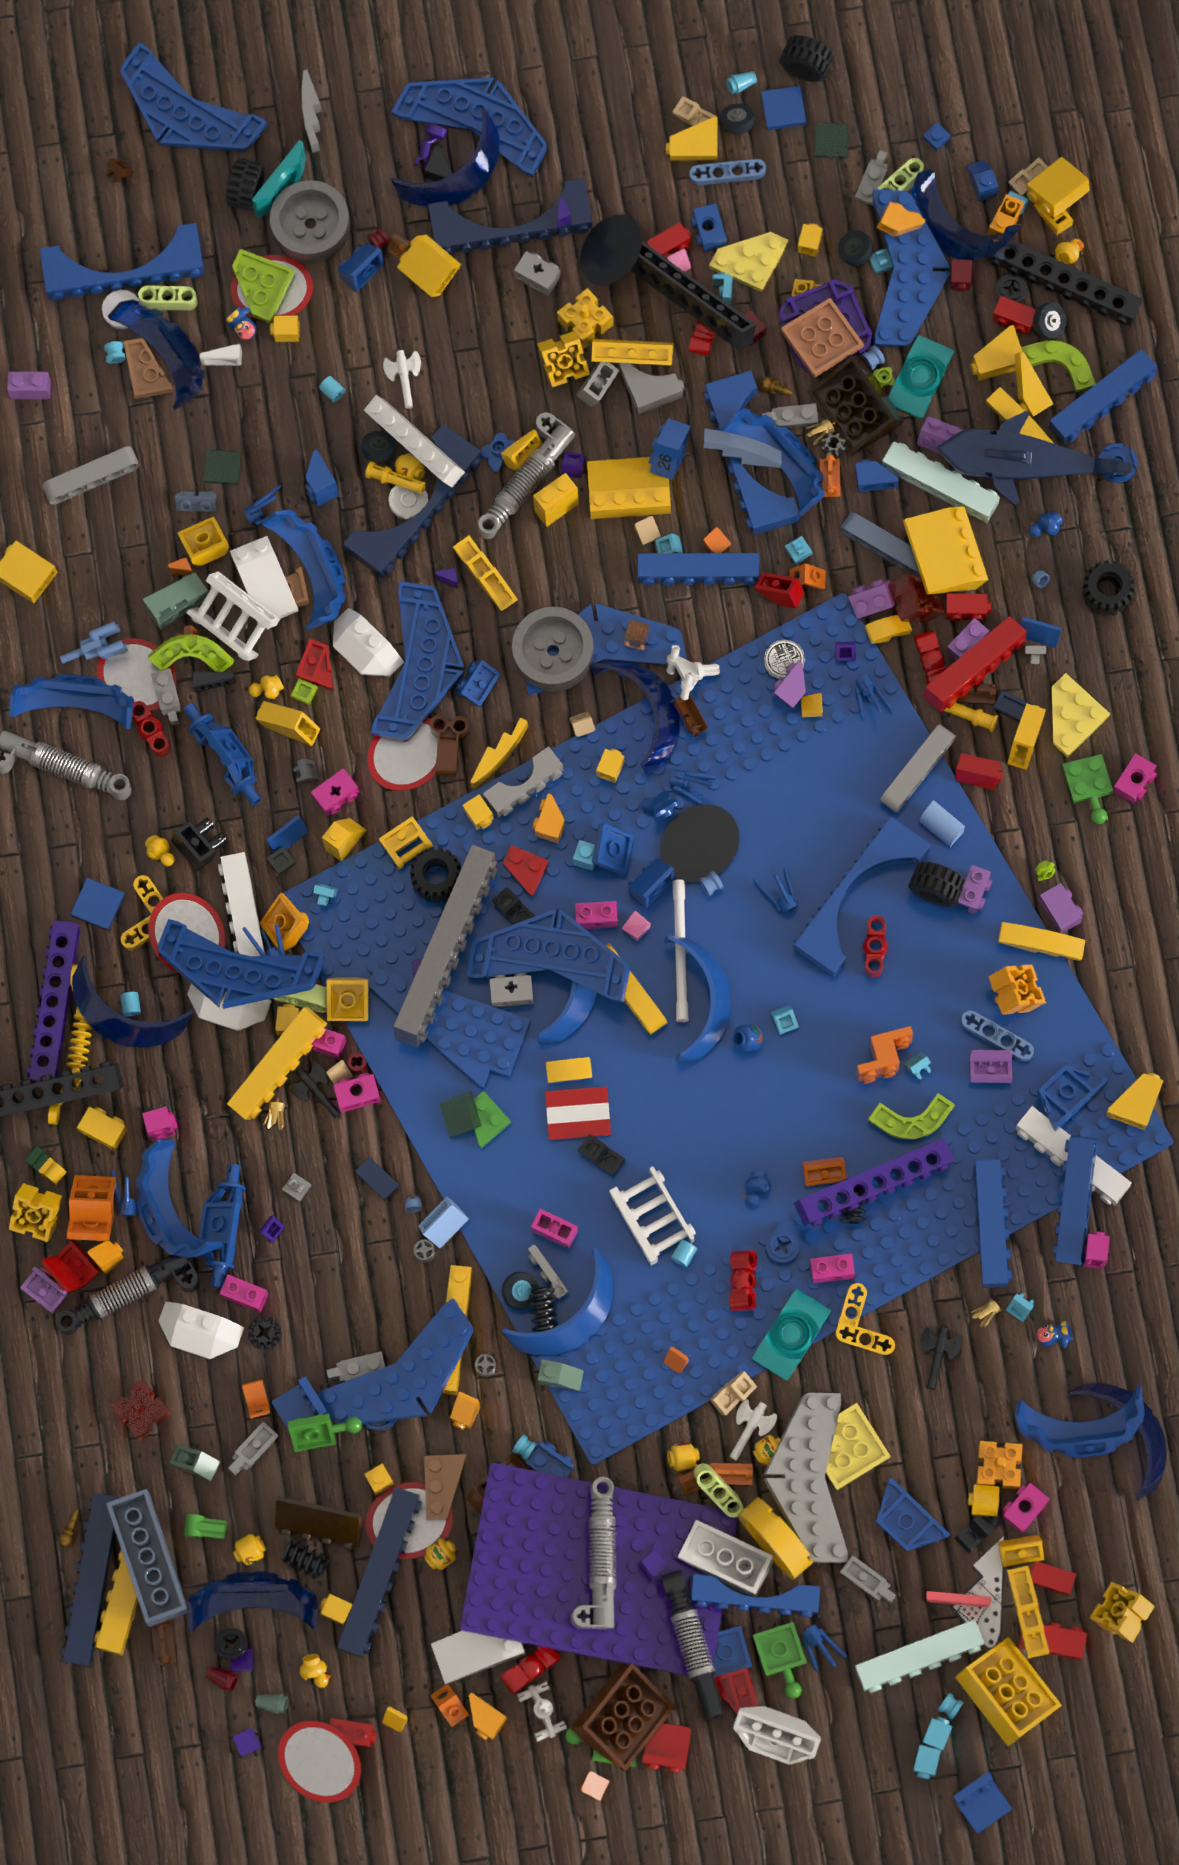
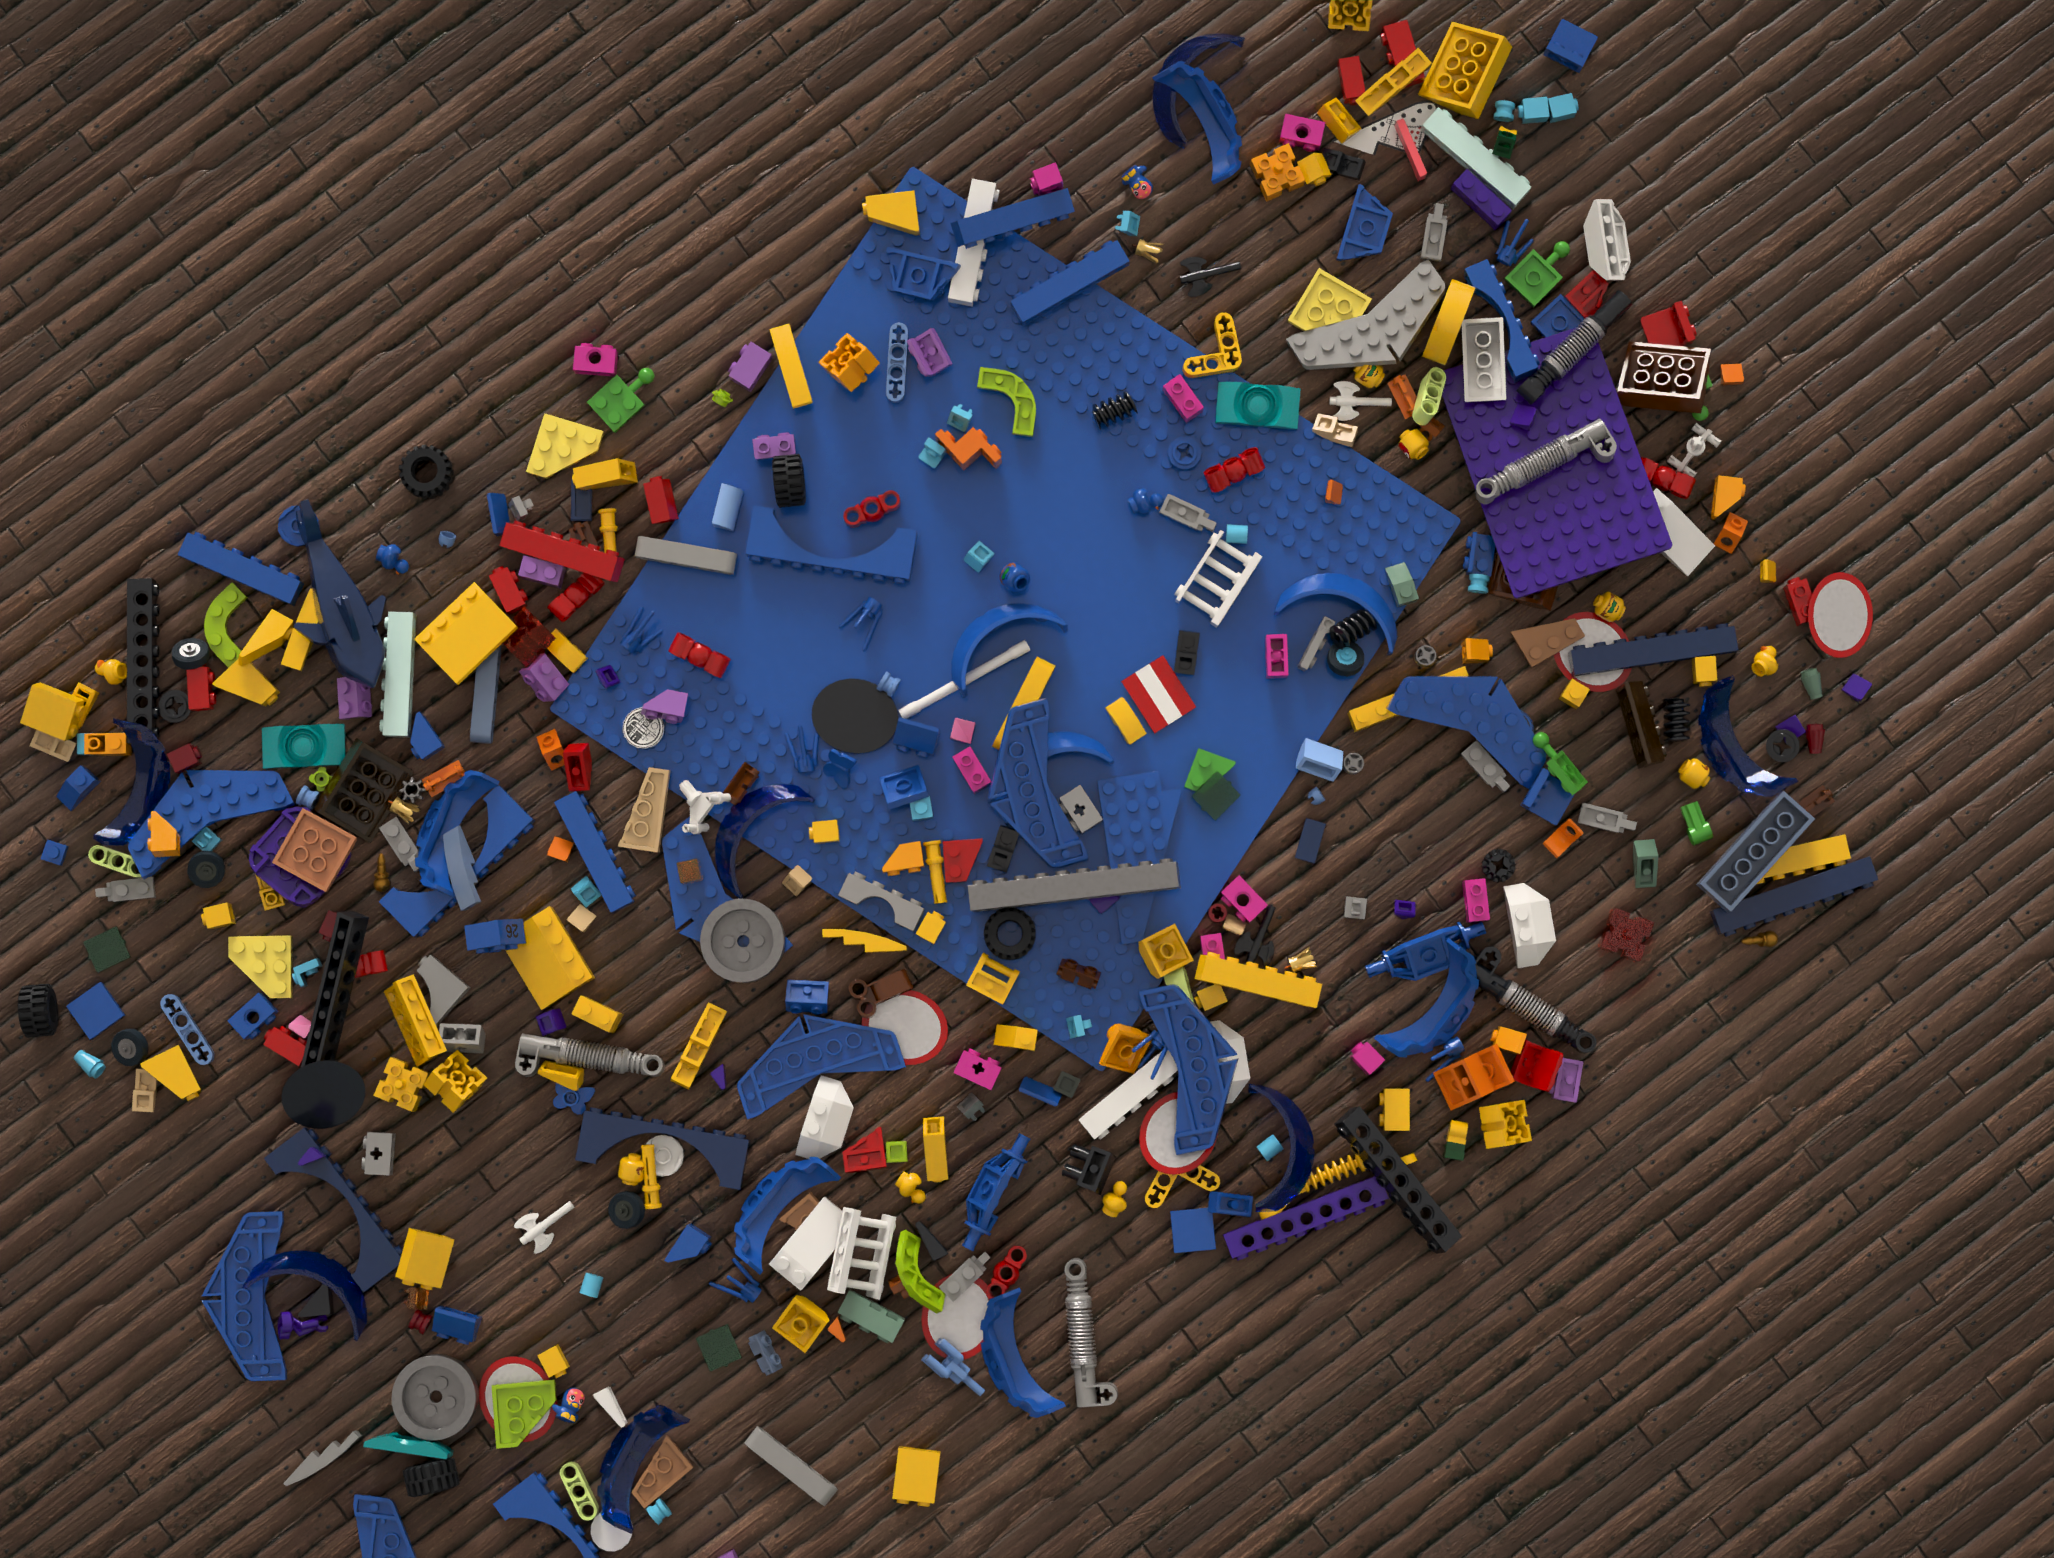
camera: 120 degrees left, 10 degrees up
white brick [364,395,465,487] -> none
medium azure tile [785,536,813,565] -> none
dark purple brick [794,1138,955,1227] -> none
yellow slope [801,693,822,717] -> none
orange slope [802,1157,847,1186] -> none
none -> tan wing [618,767,671,852]
none -> red piece [668,632,731,678]
none -> medium azure bracket [919,437,946,469]
none -> yellow pin [923,840,947,904]
none -> reddish brown hinge [1056,958,1101,989]
none -> light grey hinge [1159,494,1217,532]
none -> blue slope [1208,1191,1253,1217]
none -> dark purple brick [1451,169,1512,230]
none -> dark green leg [1492,126,1517,159]

